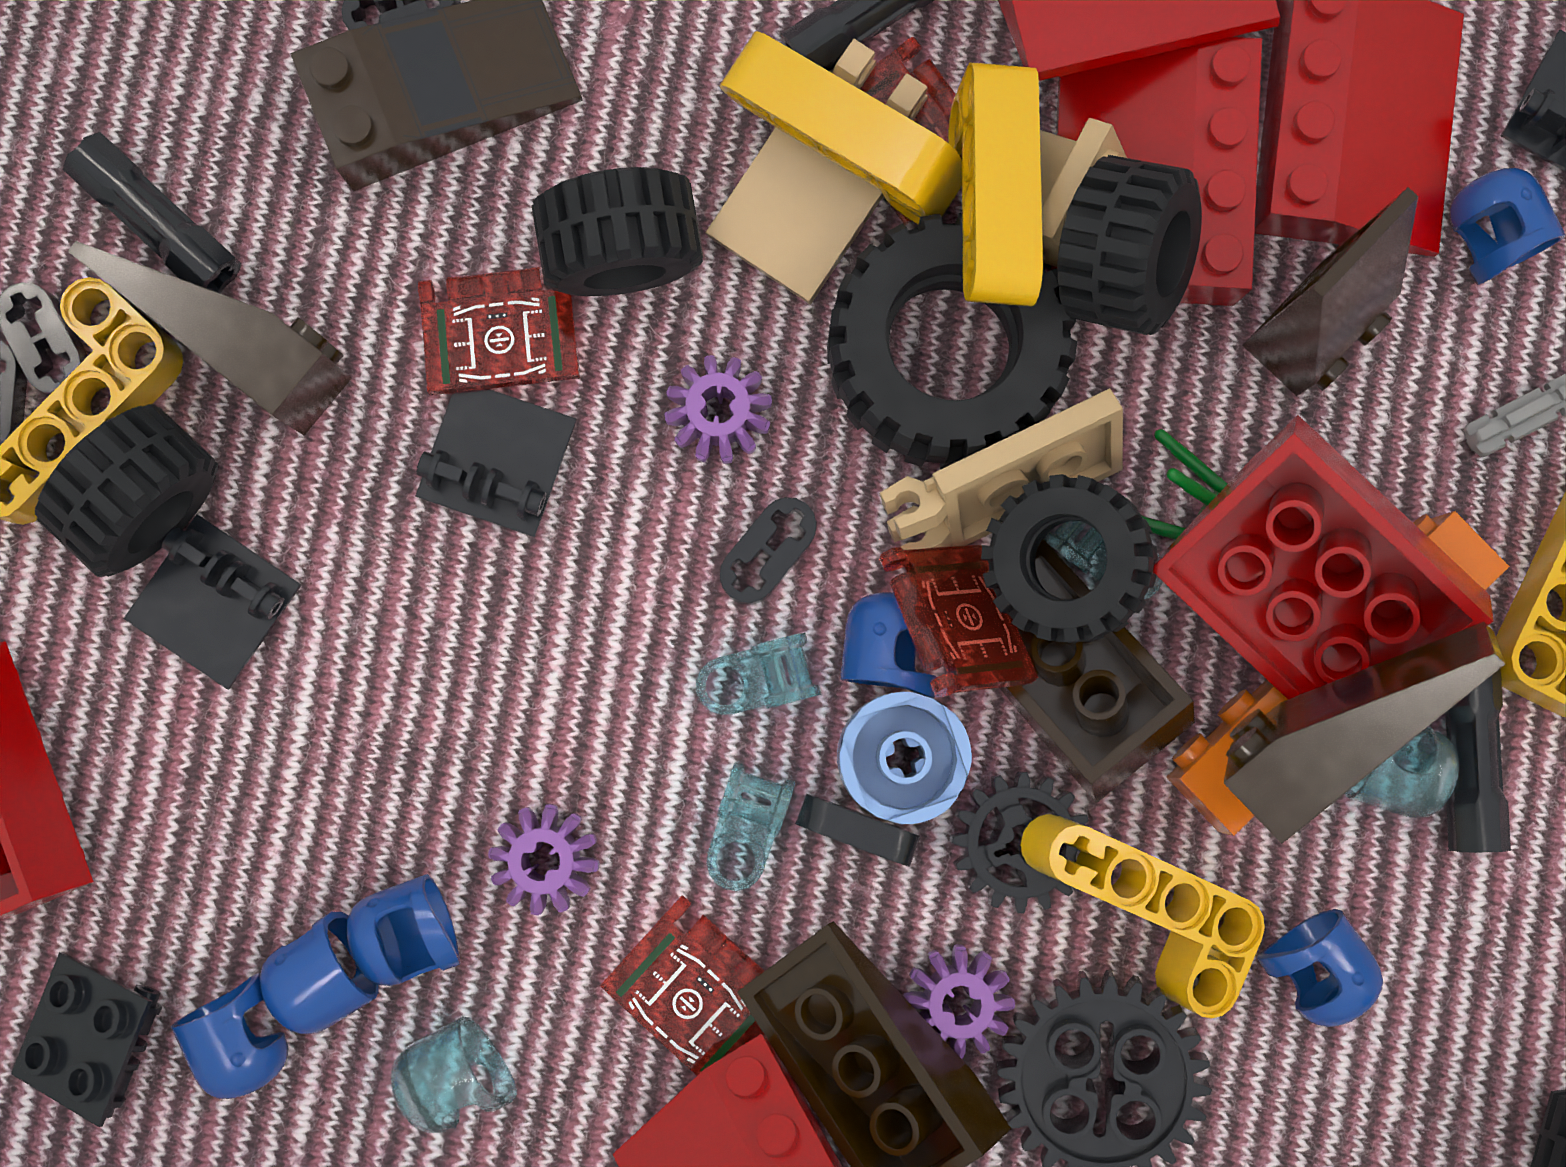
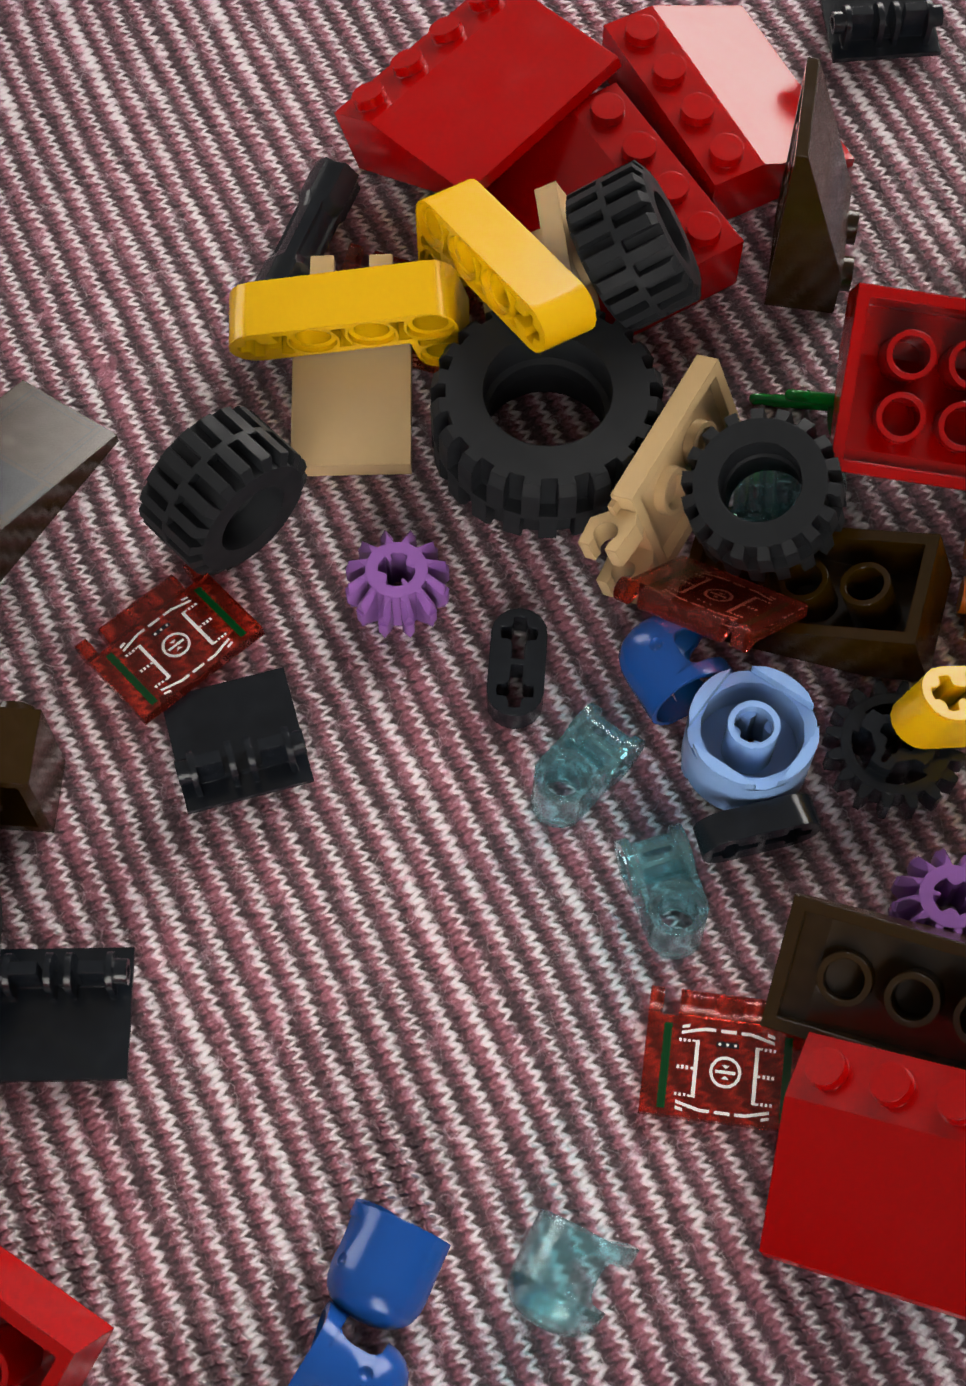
camera: 30 degrees left, 20 degrees down
blue helmet [346,874,460,986] -> none
medium lavender gear [488,804,600,915] -> none
blue helmet [1450,168,1566,285] -> none

